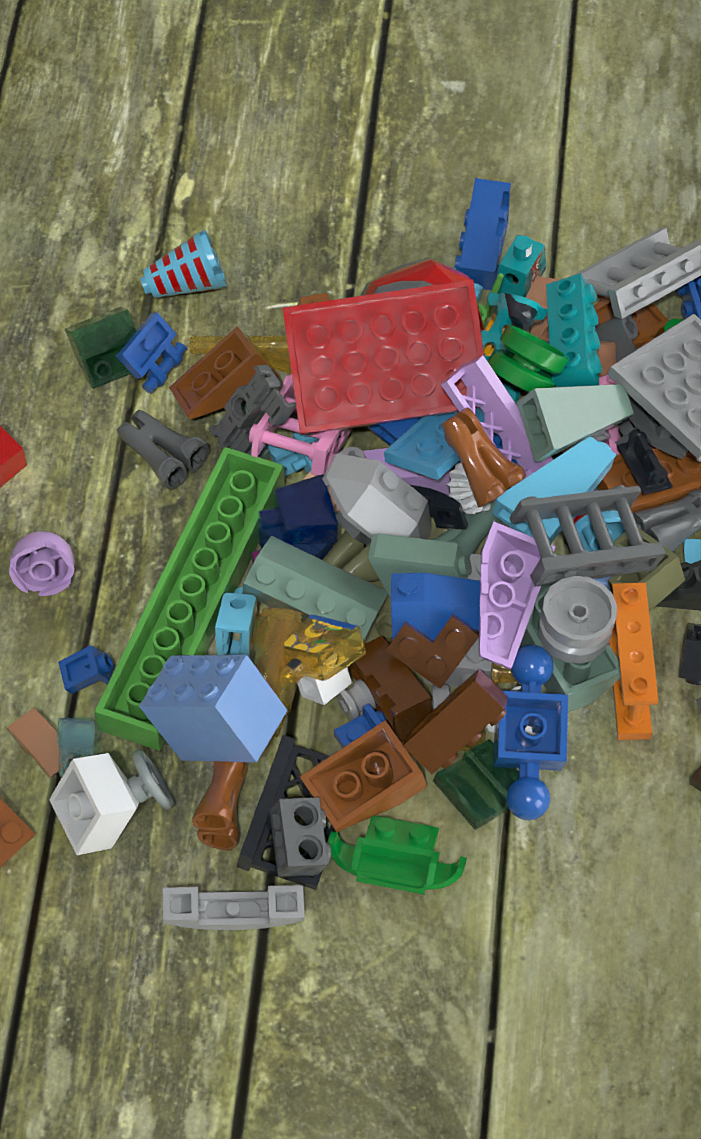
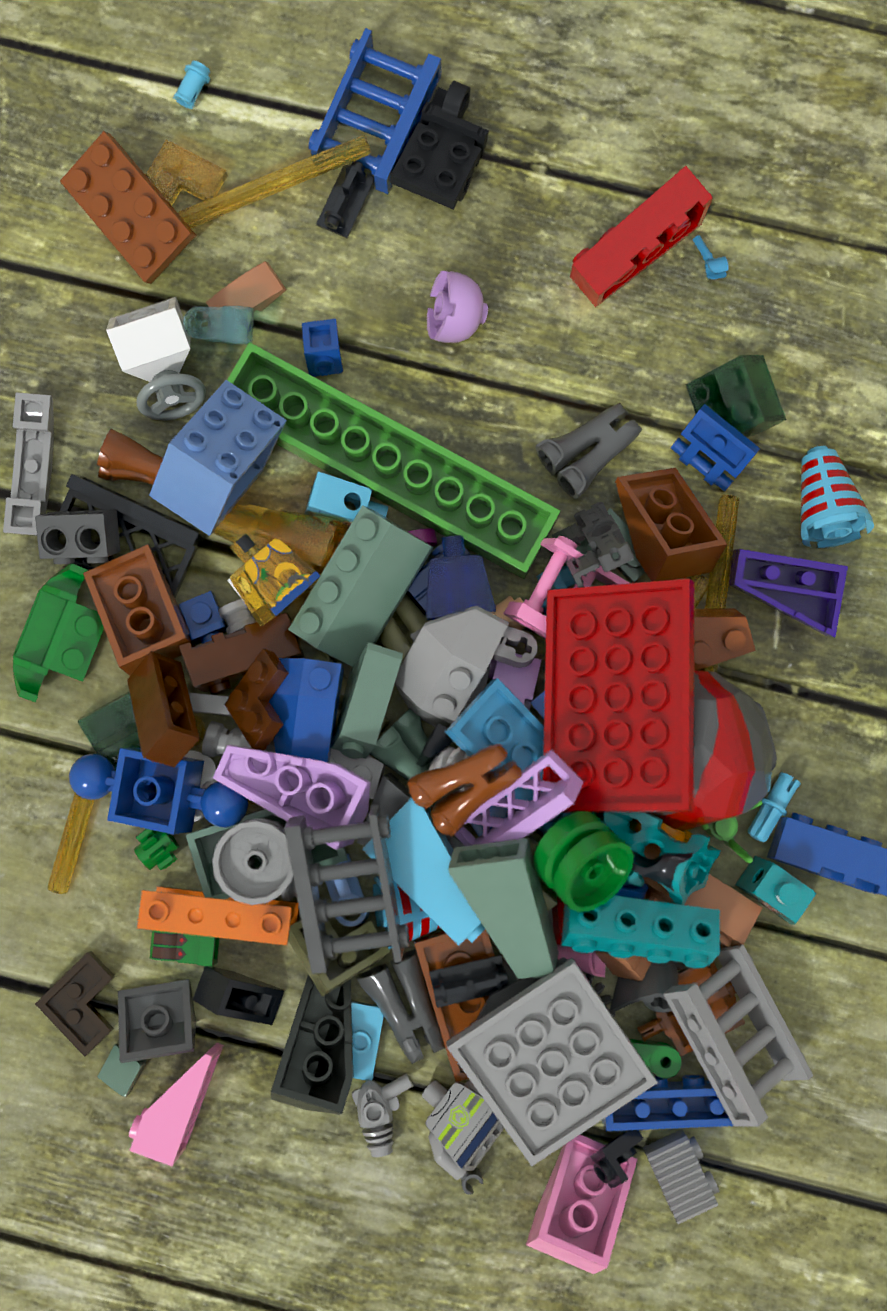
camera: 100 degrees right, 25 degrees up
none -> clear yellow axle [47,793,94,894]
none -> green gear [134,829,179,870]
none -> green leg [149,930,220,967]
none -> dark purple wedge [728,549,848,637]

